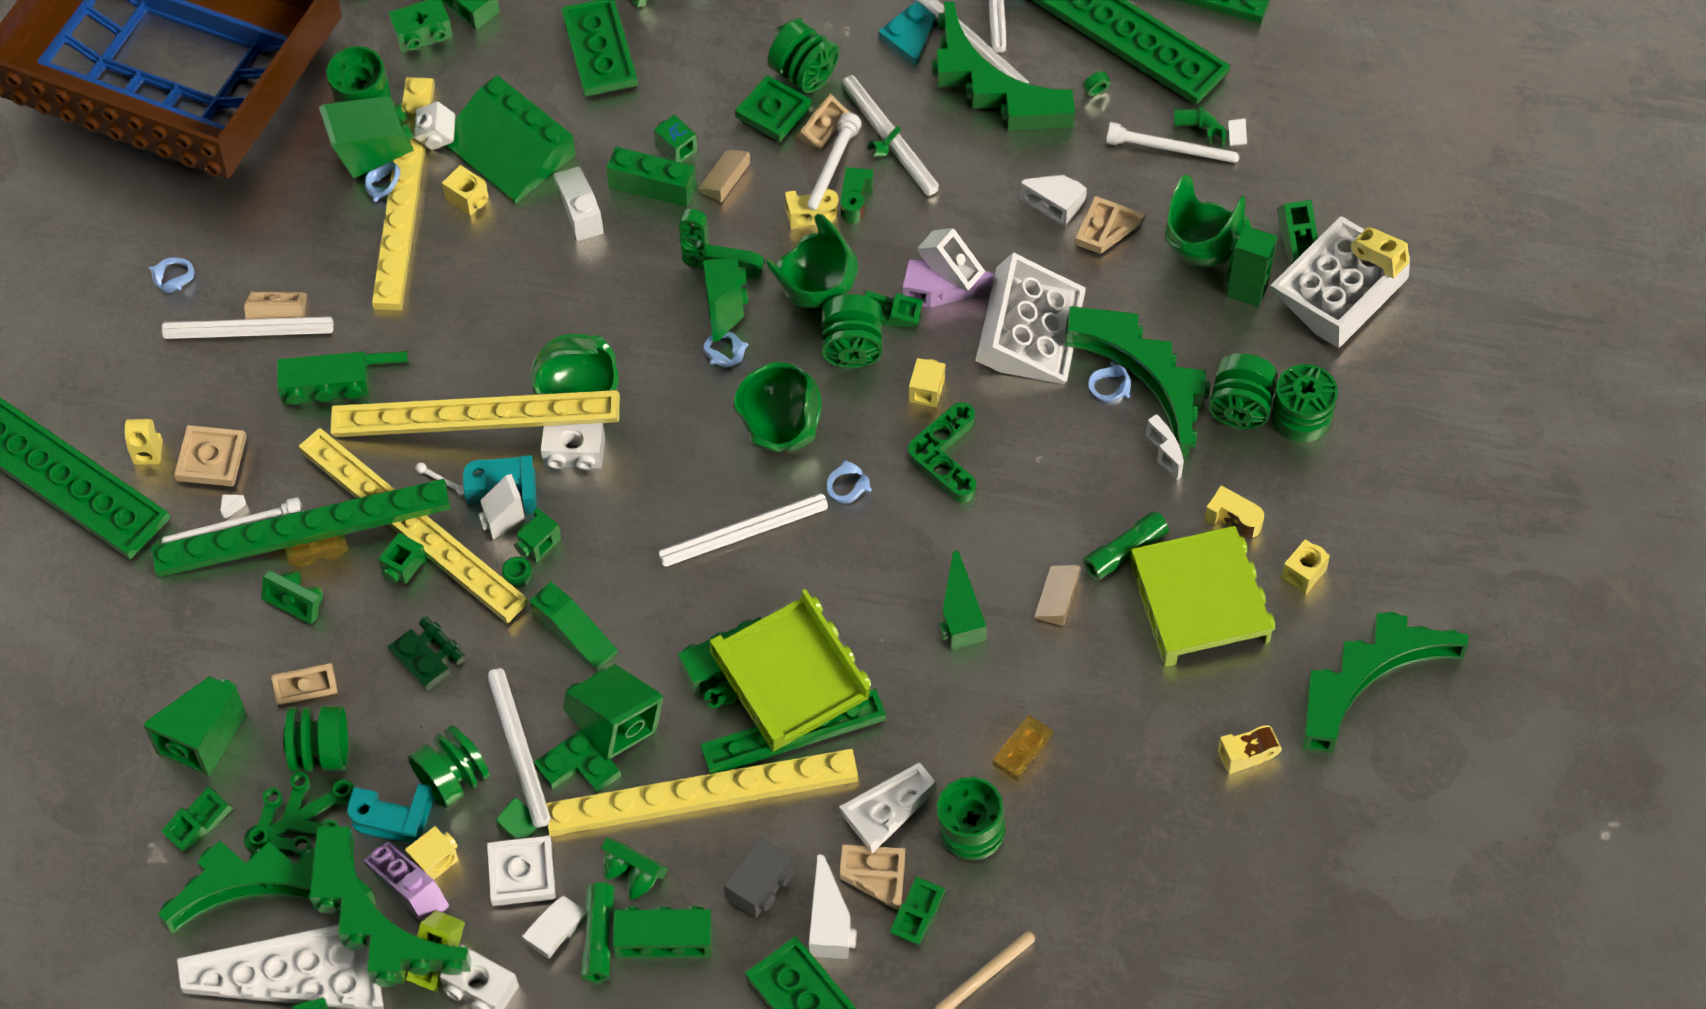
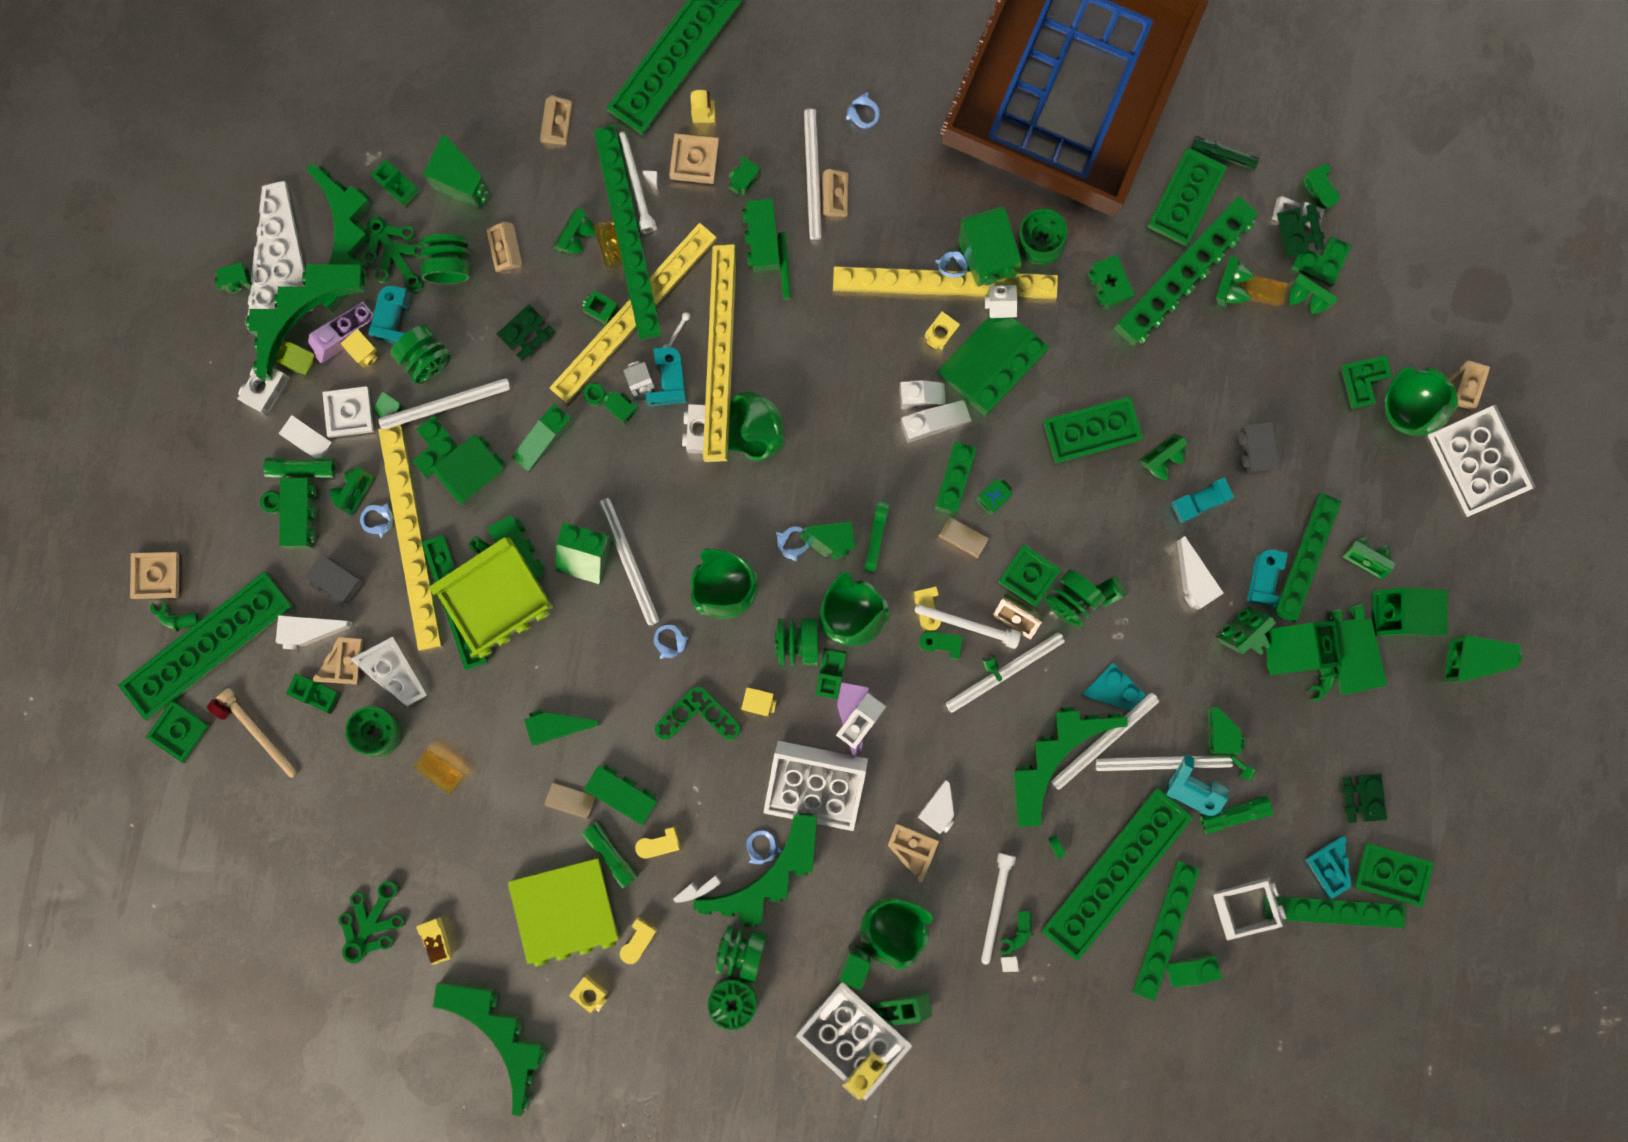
camera: 90 degrees right, 25 degrees up
none -> green tile [260,491,280,514]
none -> green plant [338,881,405,964]
none -> light blue piece [360,503,393,538]
none -> tan slope [540,95,572,145]
none -> green slope [556,522,613,584]
none -> green brick [583,764,659,826]
none -> light yellow leg [635,827,681,858]
none -> green brick [728,156,761,196]
none -> white slope [899,380,946,409]

